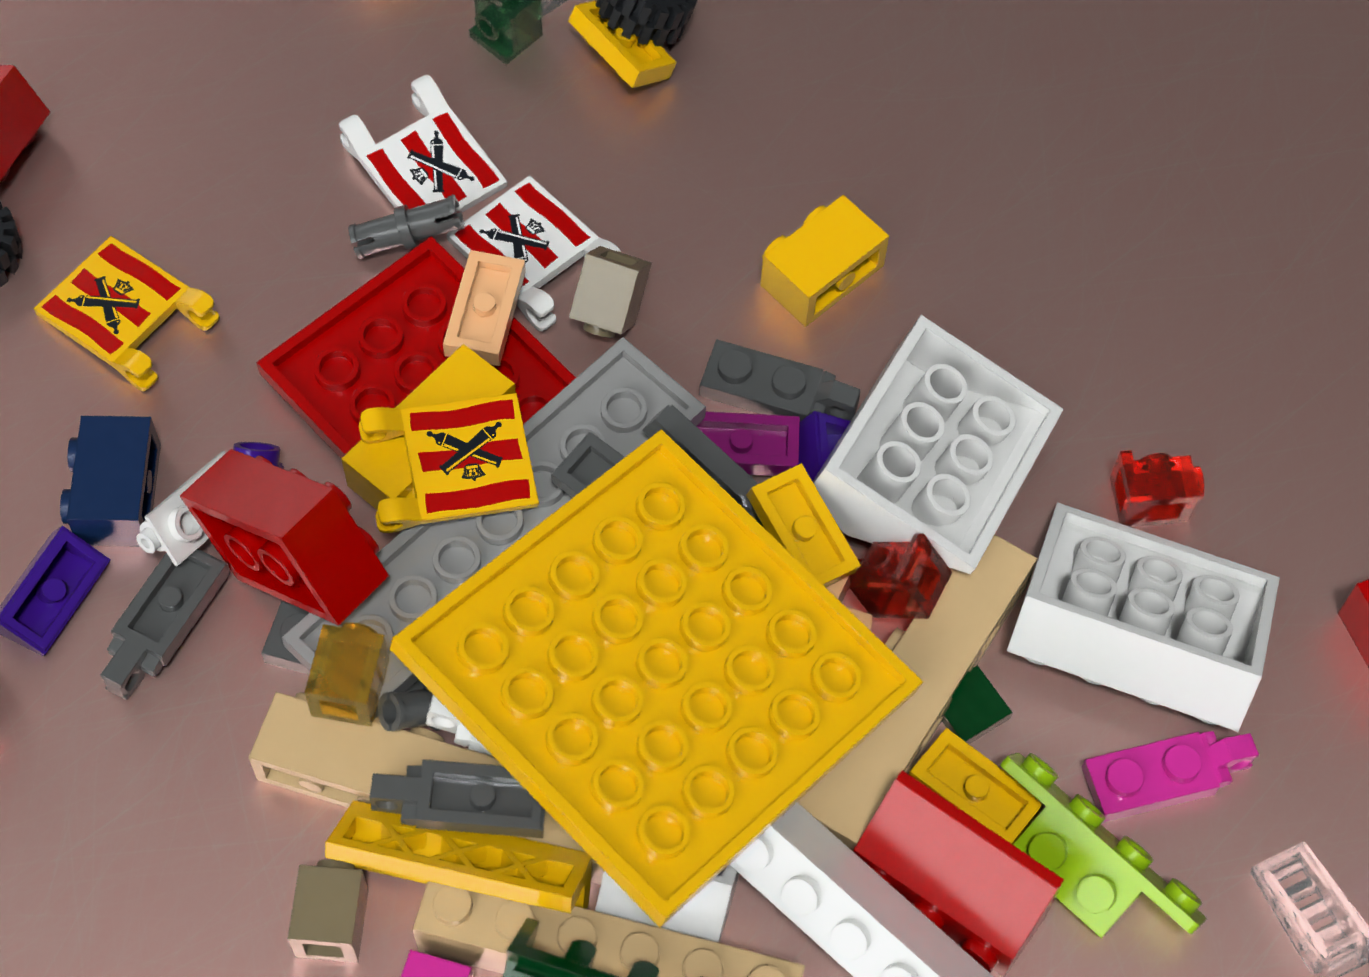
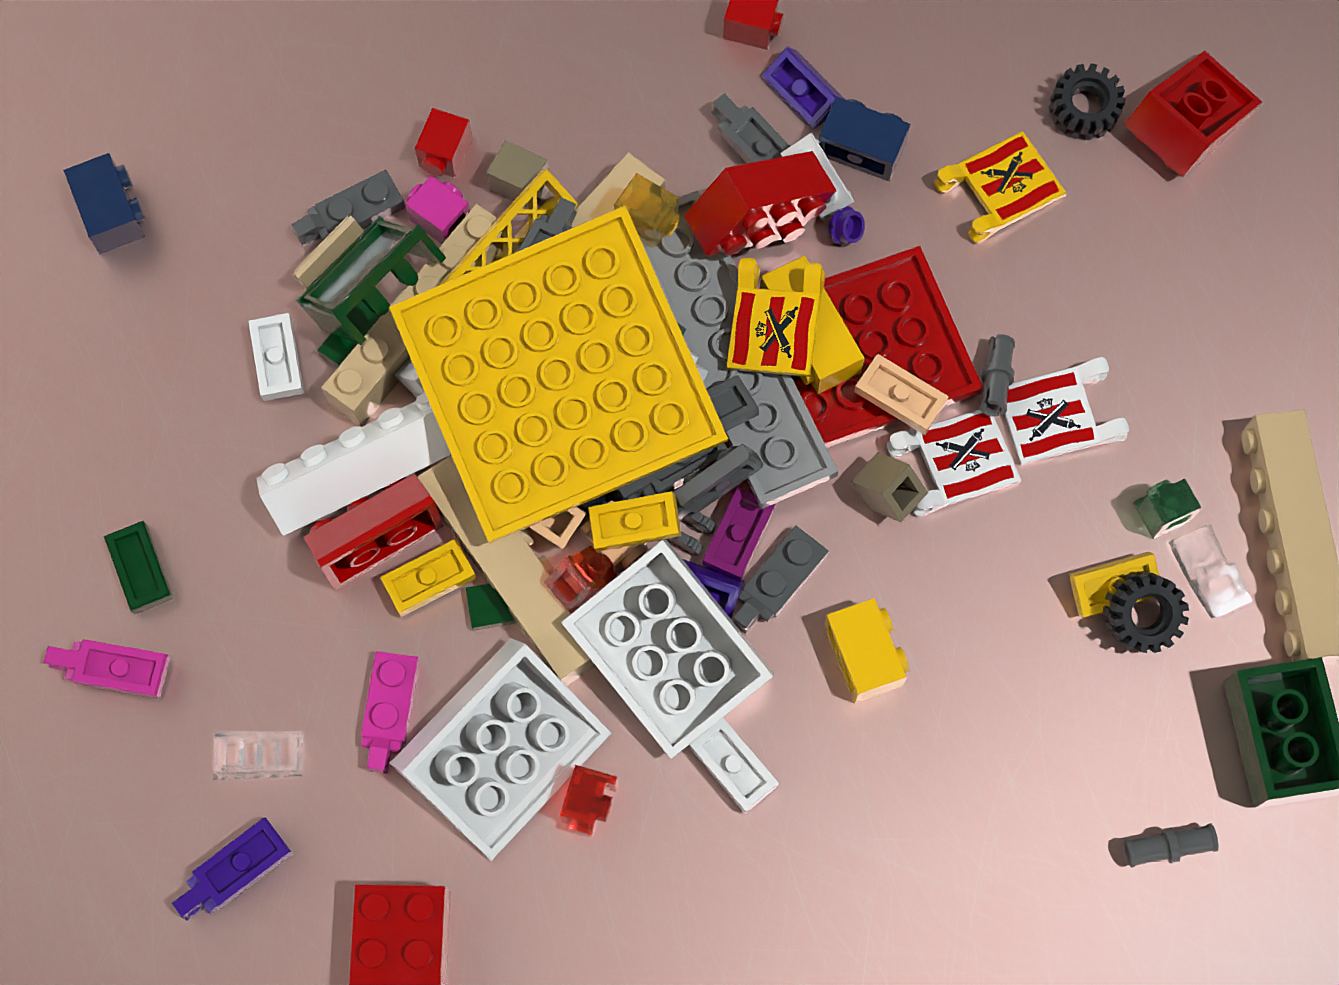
camera: 115 degrees right, 10 degrees up
lime bracket [1000,753,1207,938] -> none
none -> white plate [689,718,779,814]

